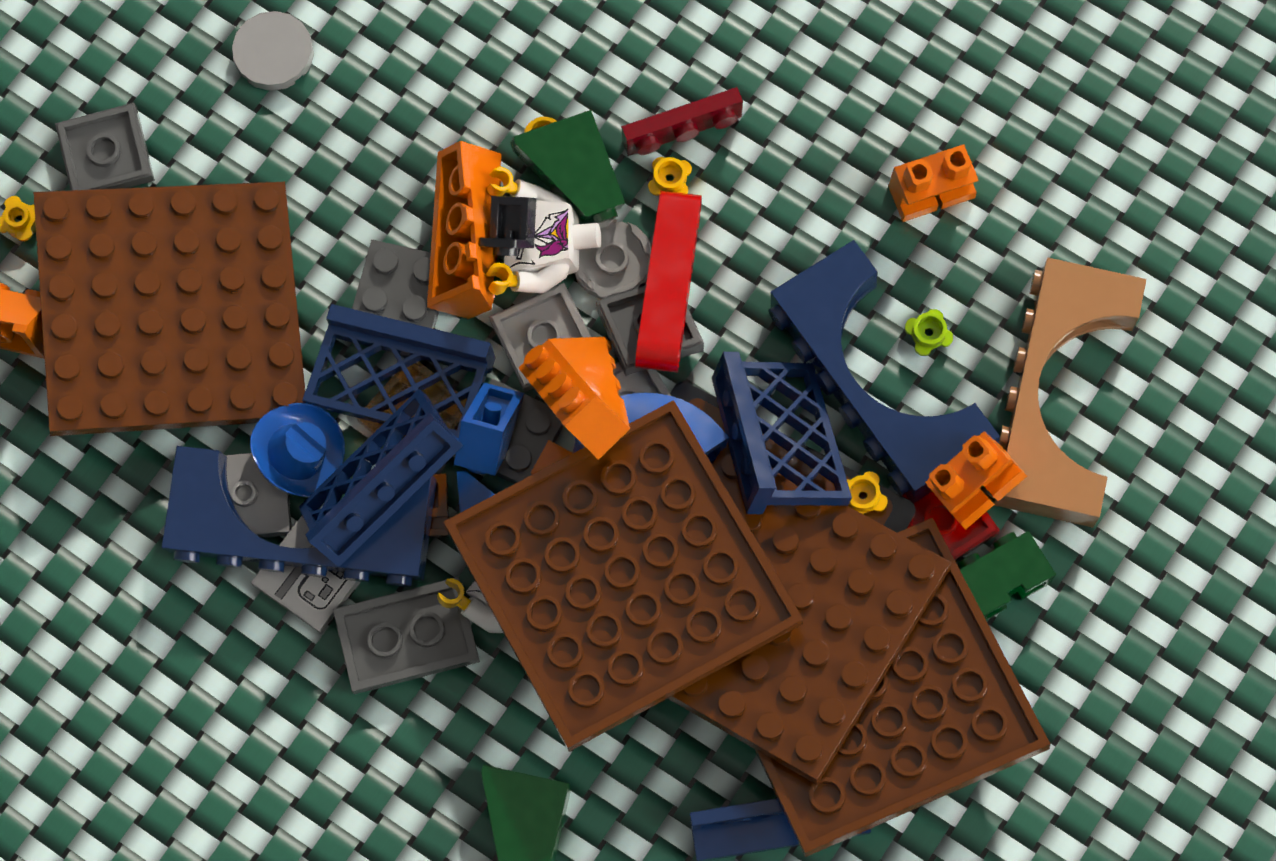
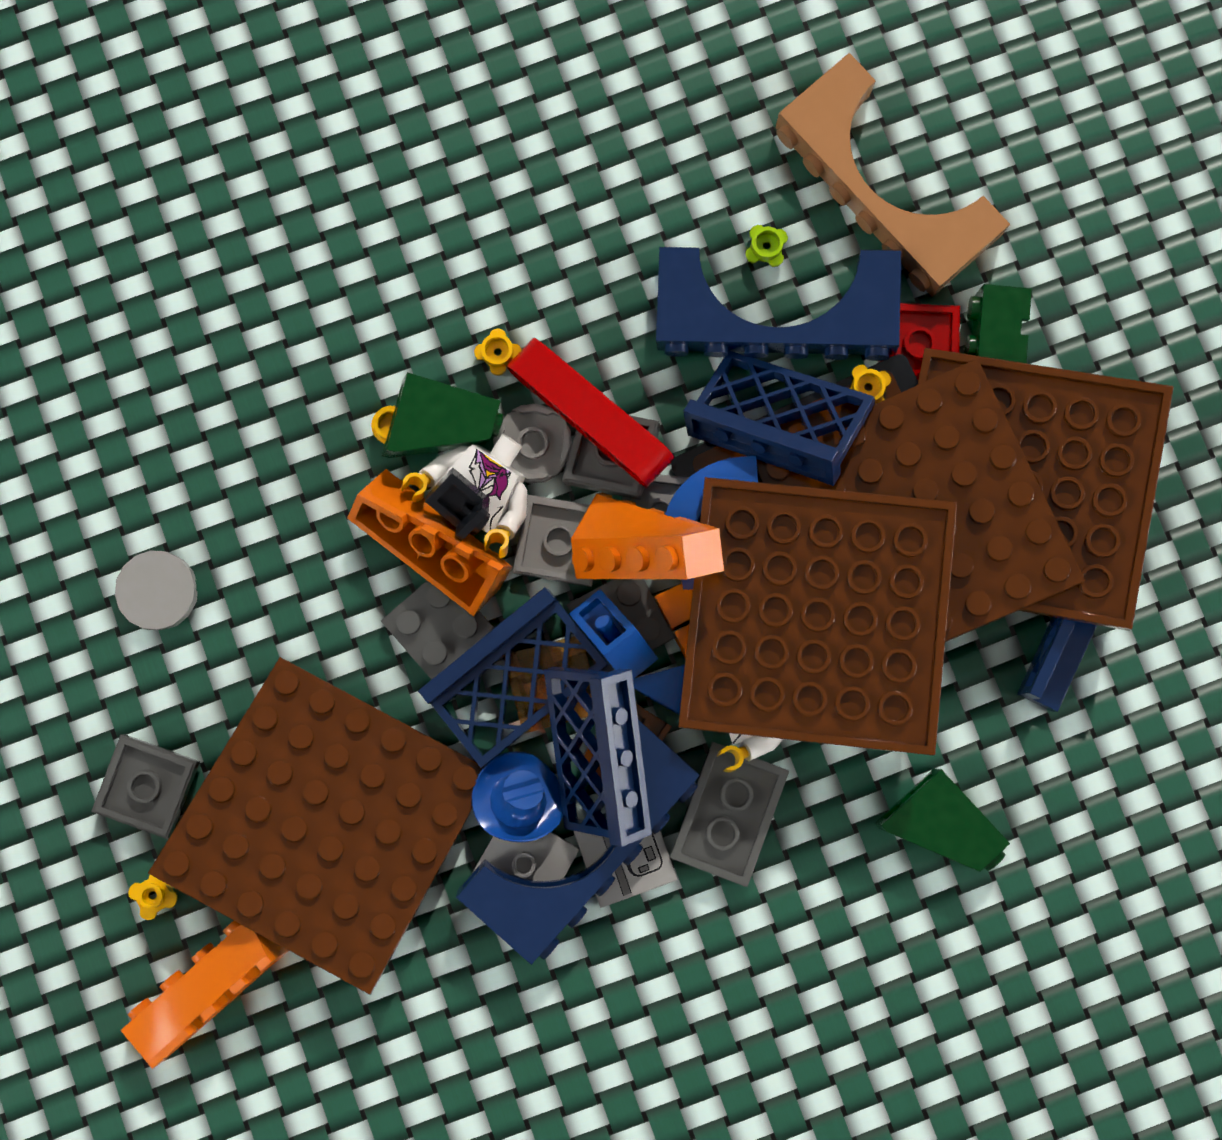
camera: 55 degrees left, 10 degrees up
dark red plate [621,87,743,156] -> none
orange hips [888,144,979,222] -> none
orange hips [925,431,1027,530] -> none

